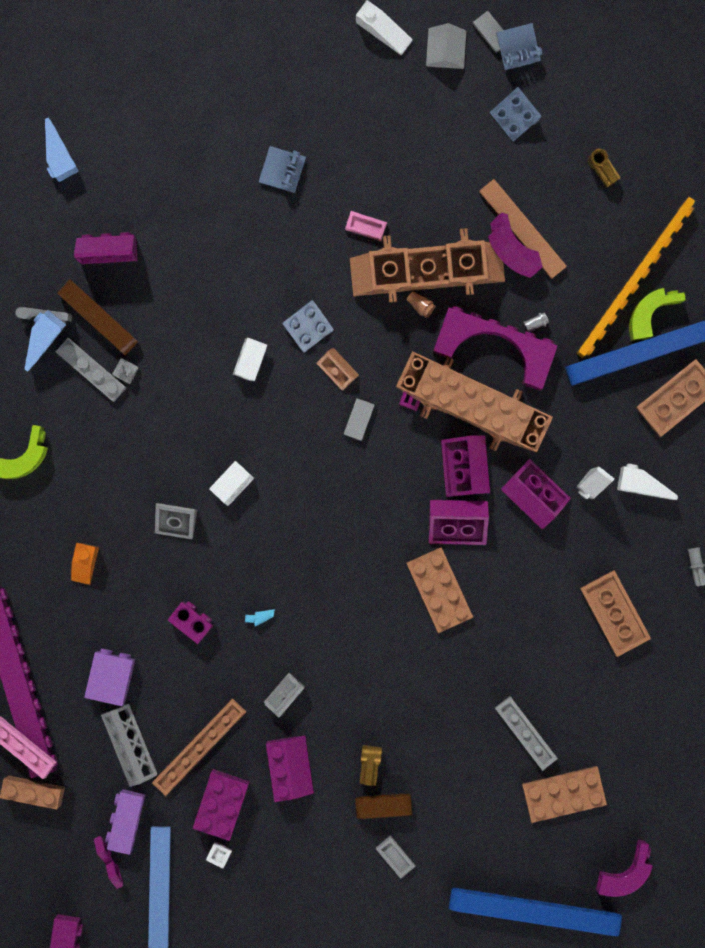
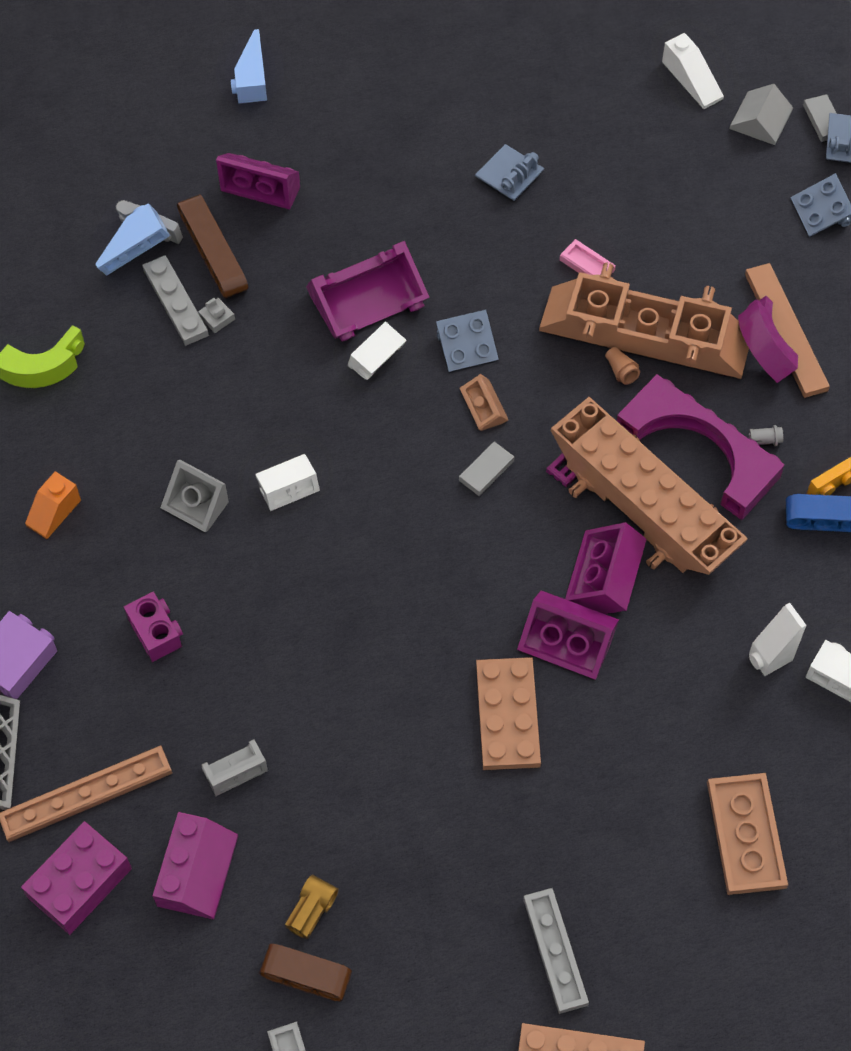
camera: 20 degrees right, 25 degrees down
white plate [206,841,232,868] -> none
medium azure bar [245,609,275,626] -> none
magenta slope [501,459,571,529] -> none
none -> magenta windscreen [306,241,429,342]

